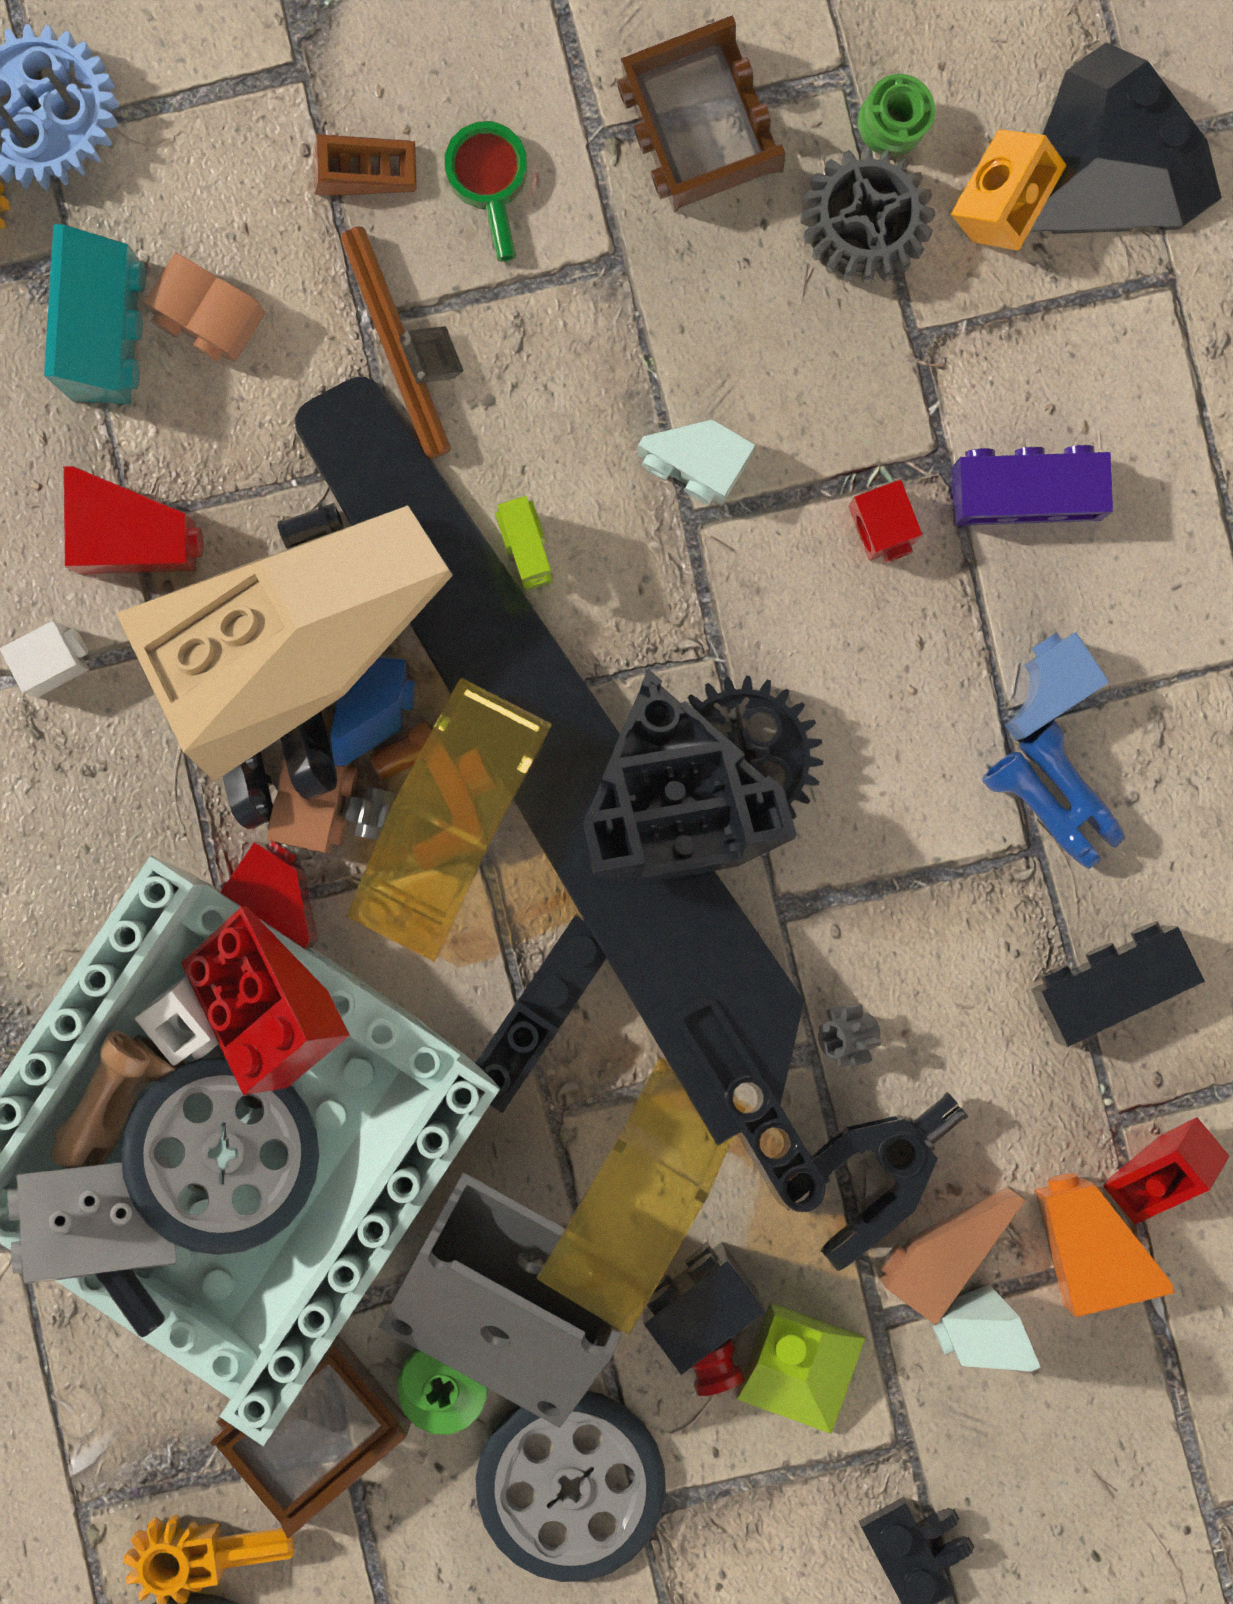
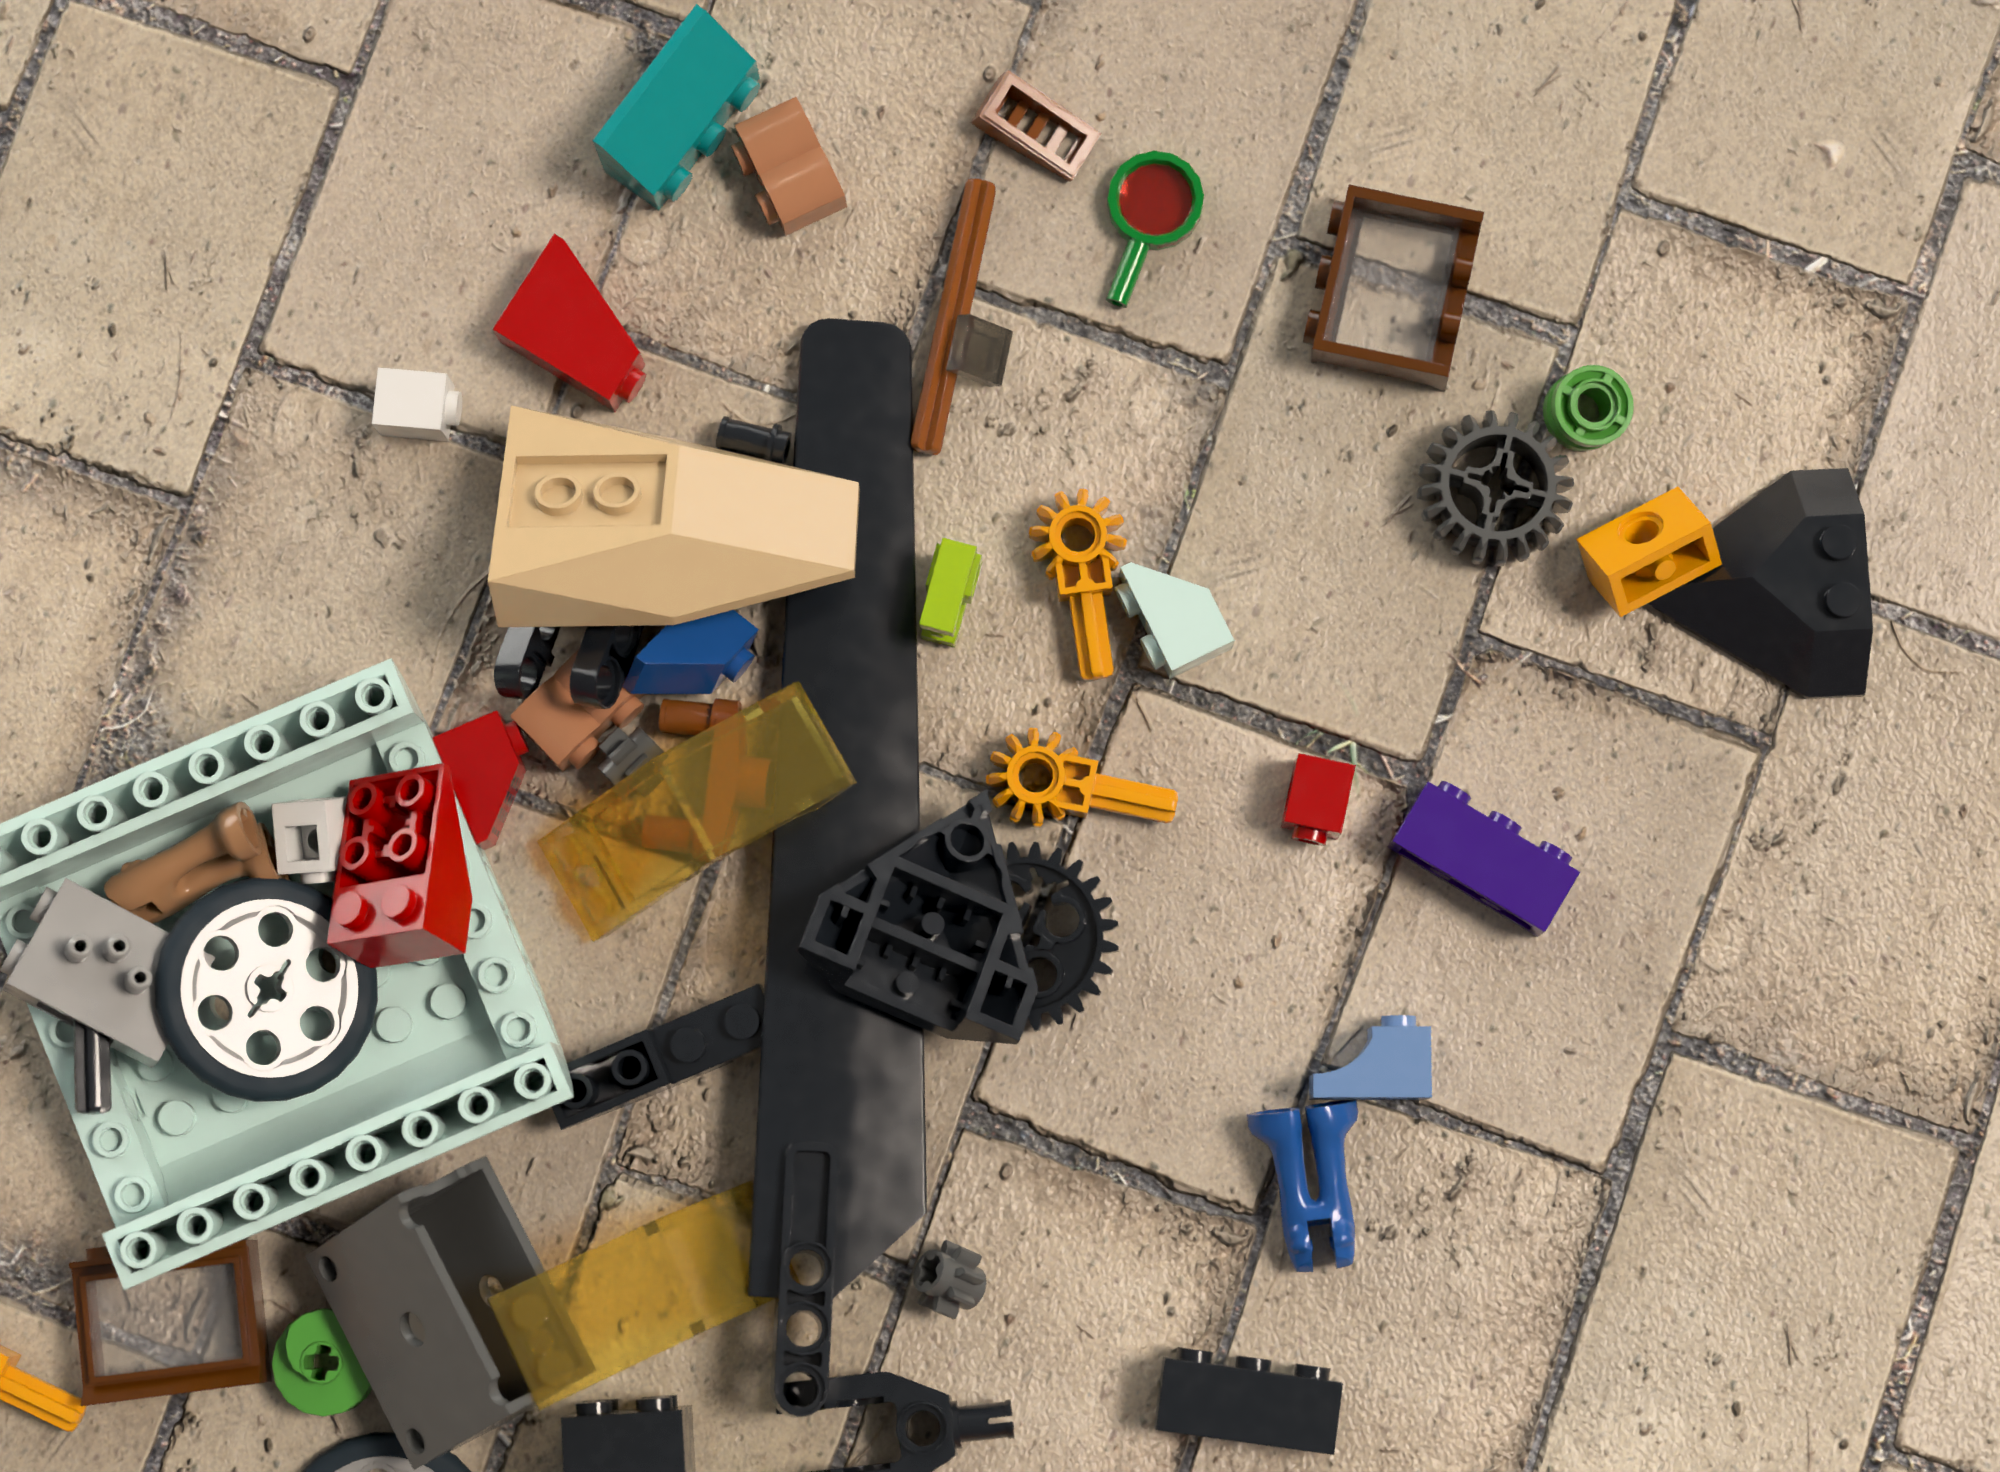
camera: 35 degrees right, 5 degrees down
none -> light orange gear [986,728,1178,828]
none -> light orange gear [1028,489,1127,680]

